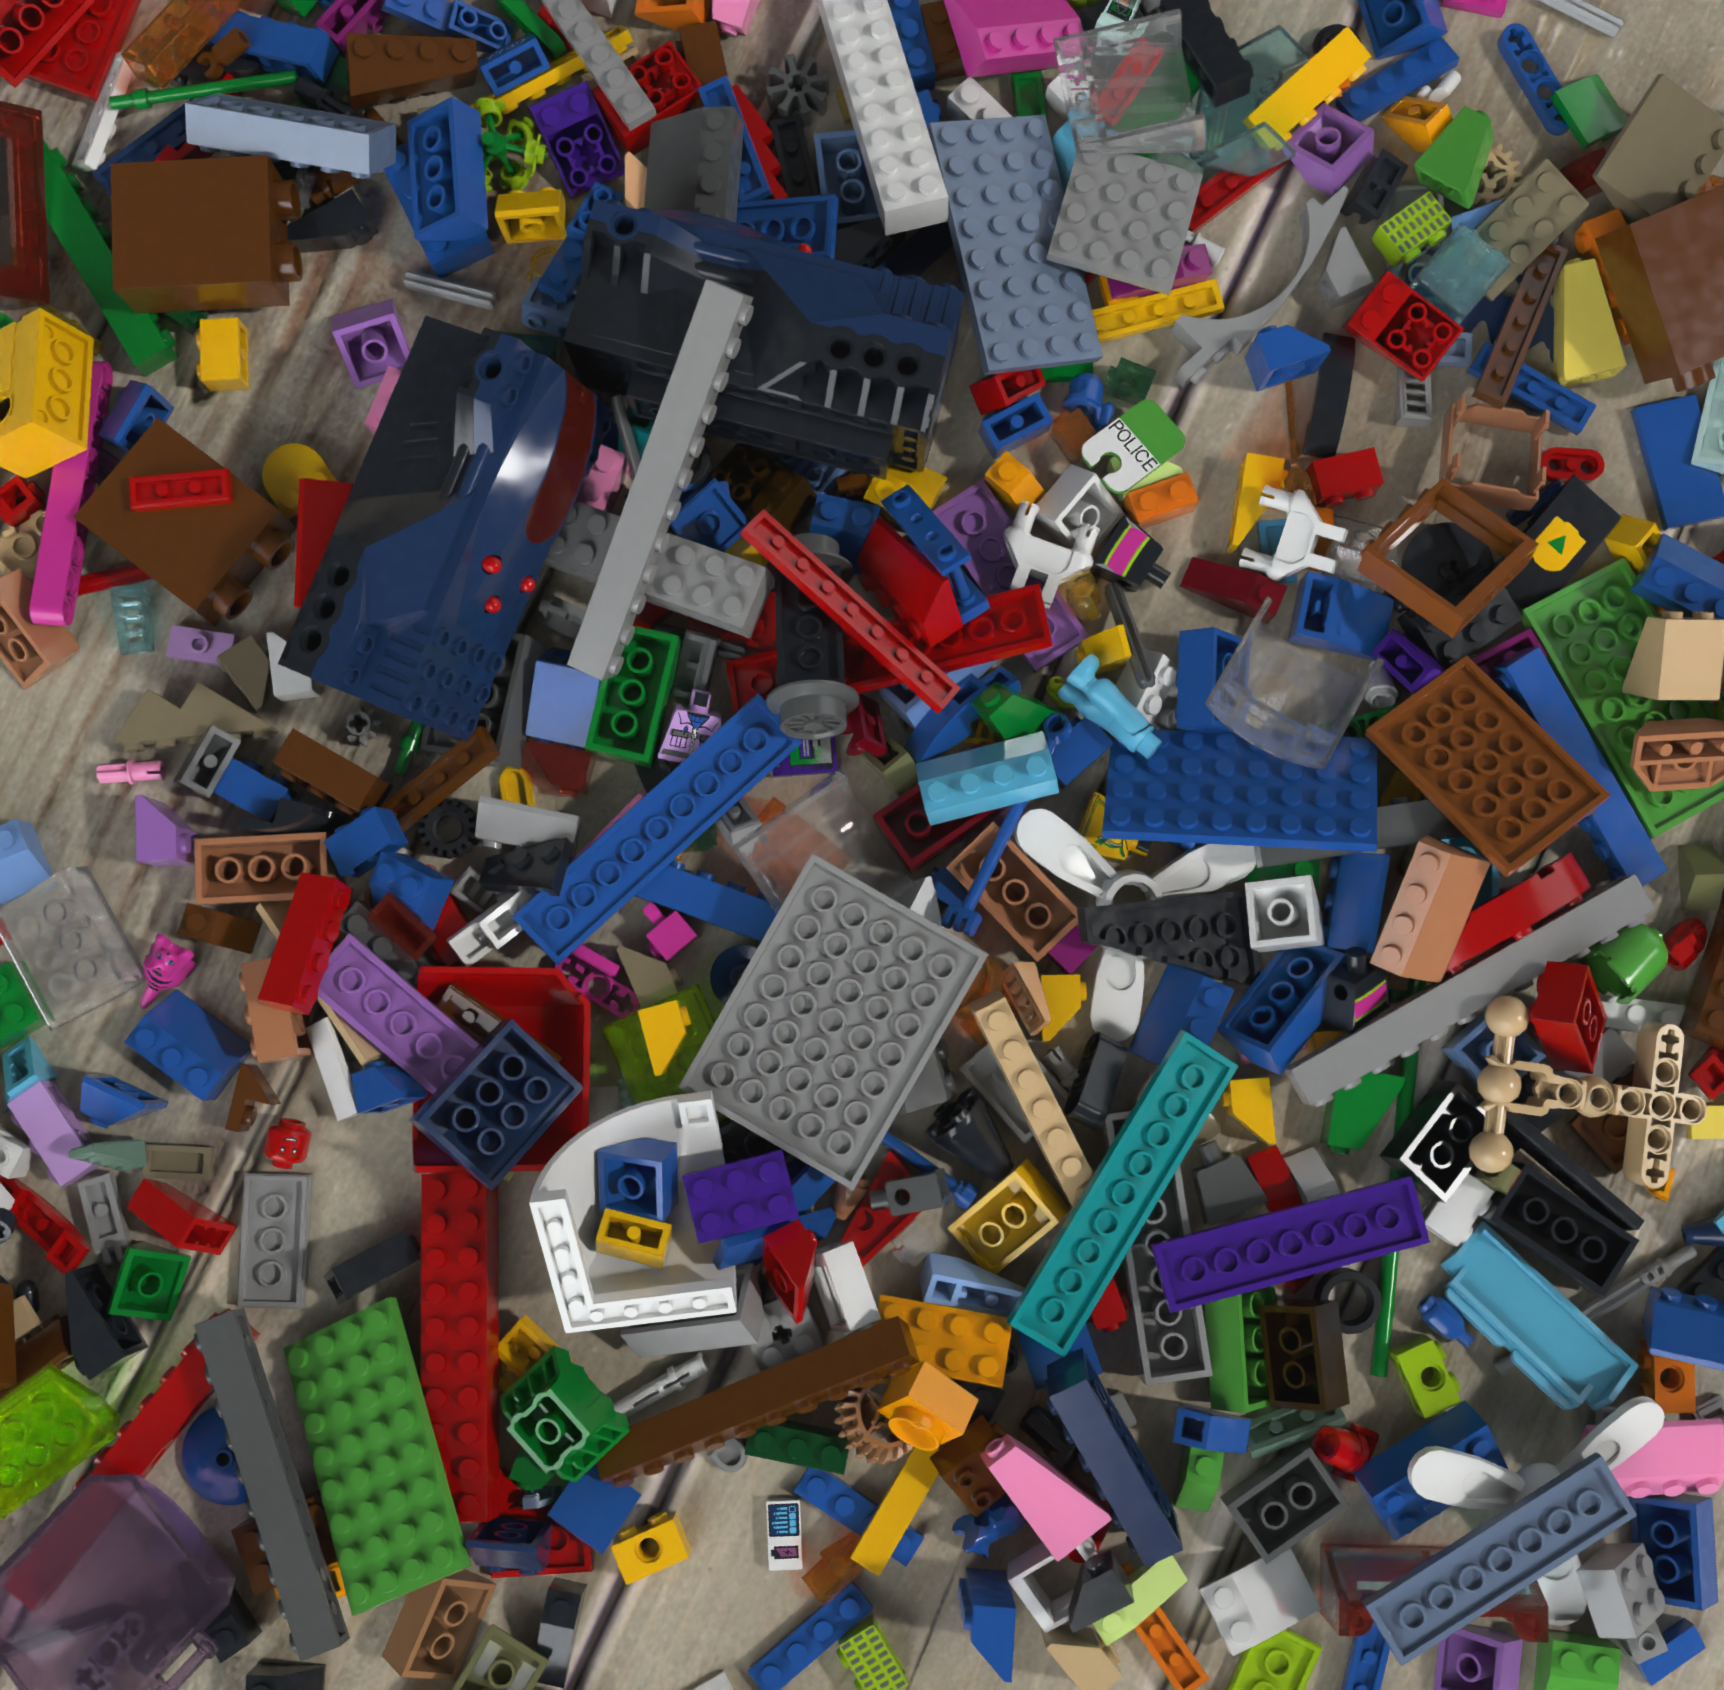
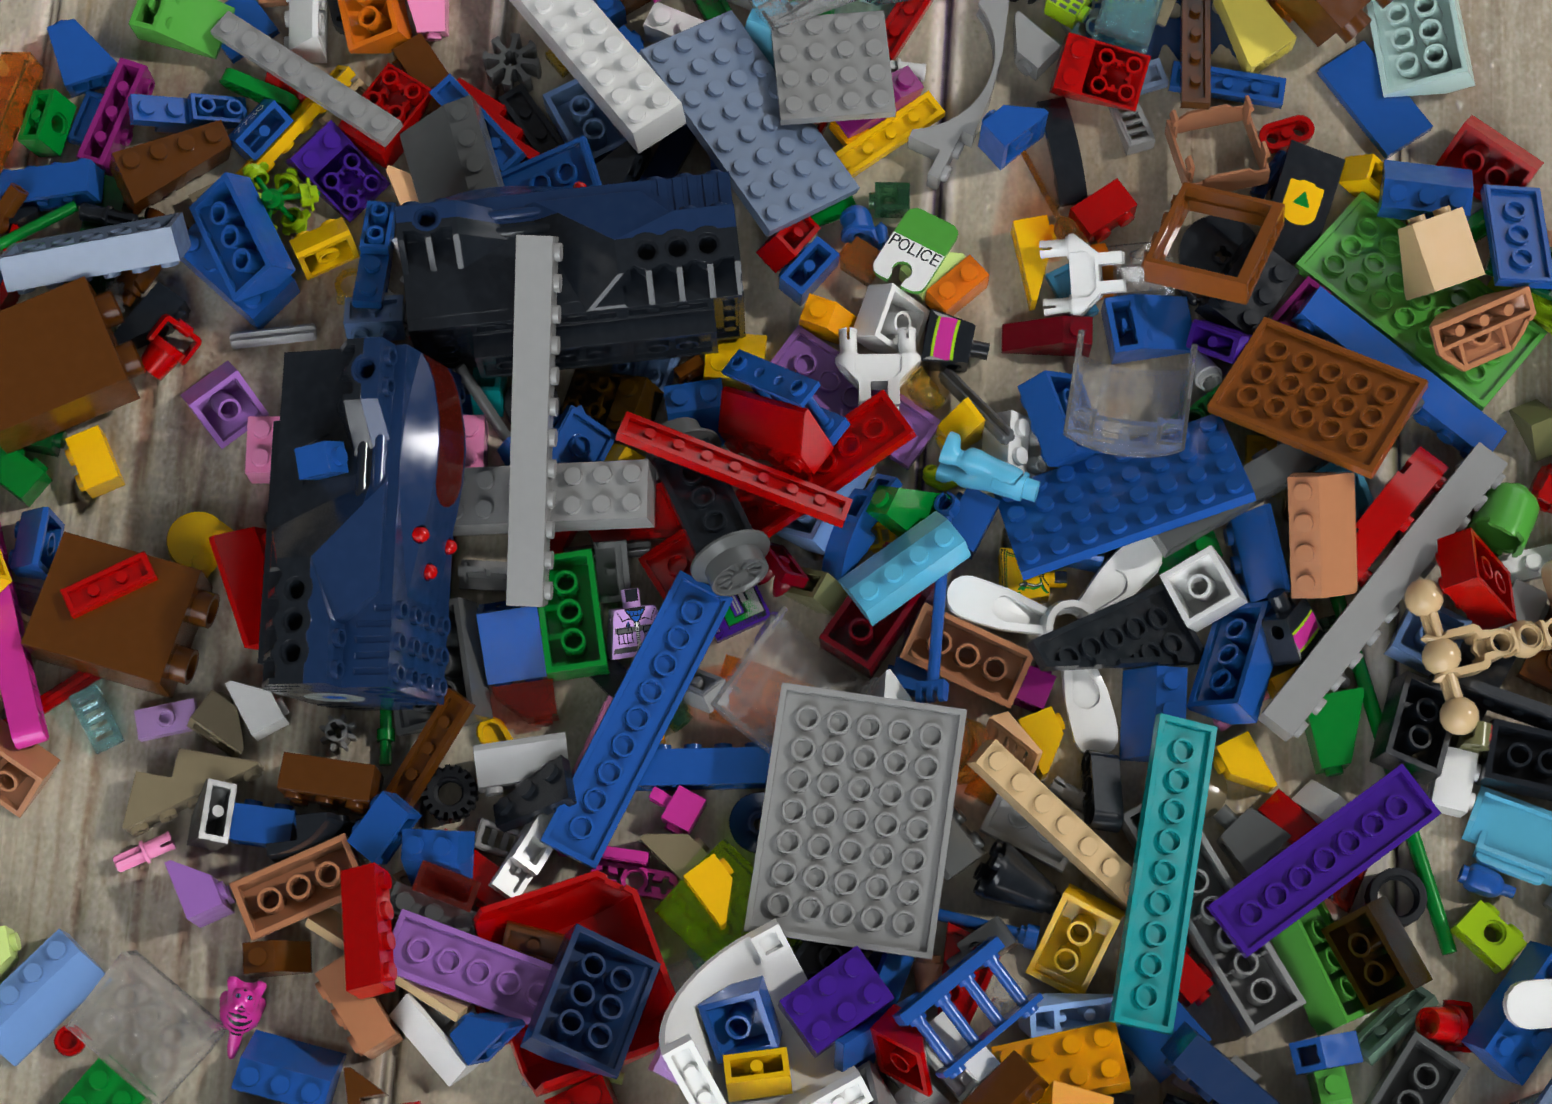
camera: 20 degrees left, 10 degrees down
none -> red piece [140,314,202,381]
none -> blue brick [294,441,349,480]
none -> blue fence [892,936,1044,1079]

